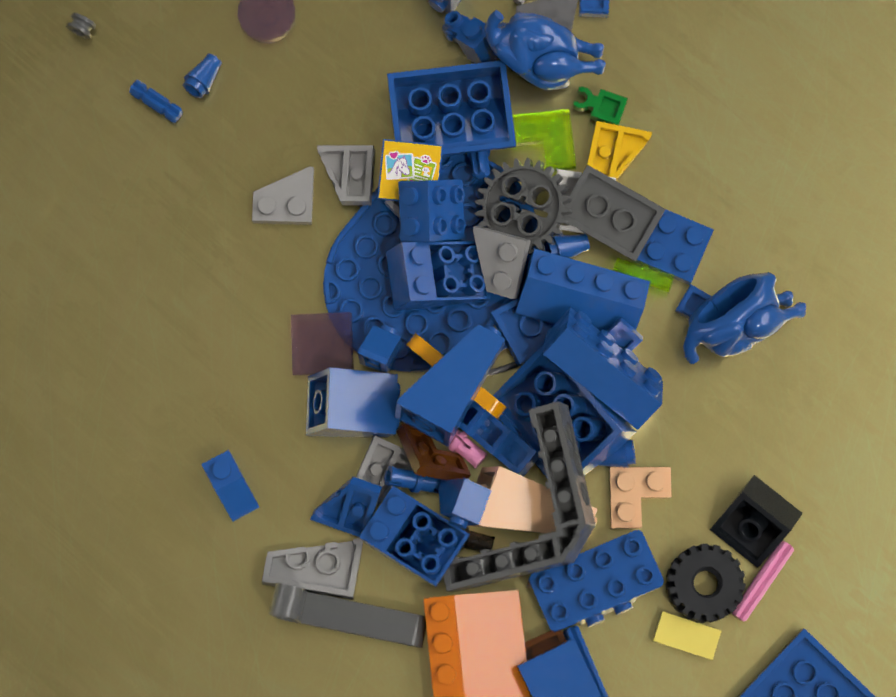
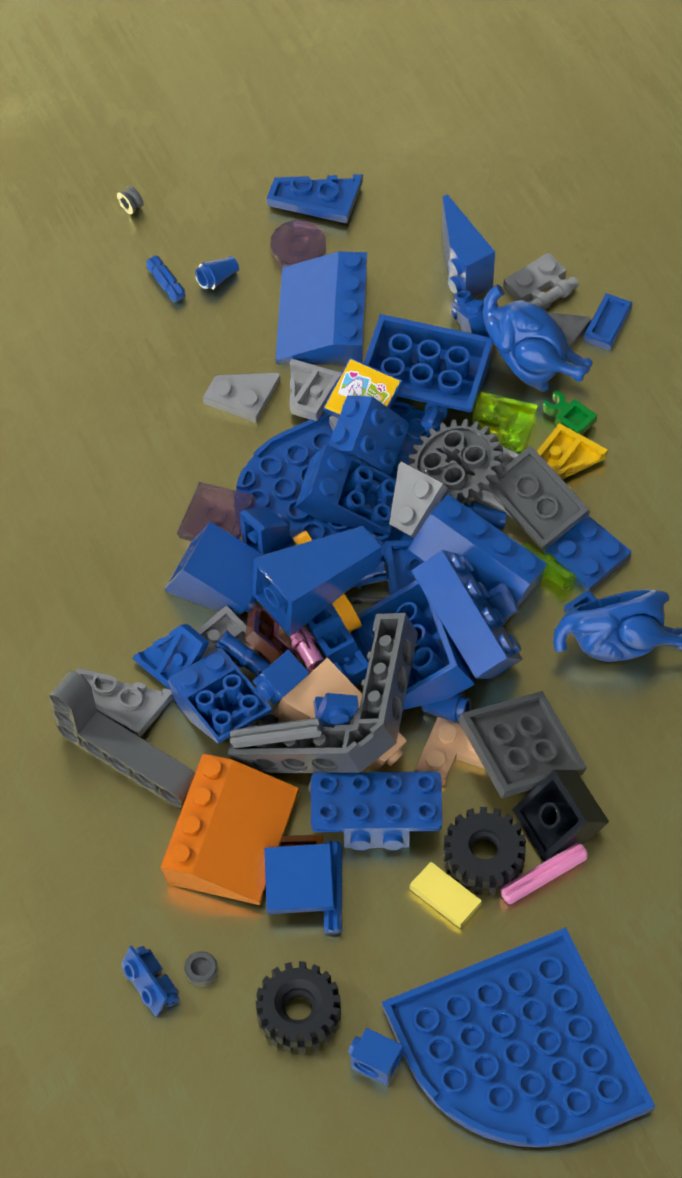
camera: 25 degrees right, 20 degrees down
blue slope [201,450,260,522] -> none
none -> axle [230,718,323,748]
none -> slope [275,251,367,365]
none -> blue bracket [313,693,359,728]
none -> dark grey plate [458,691,587,799]

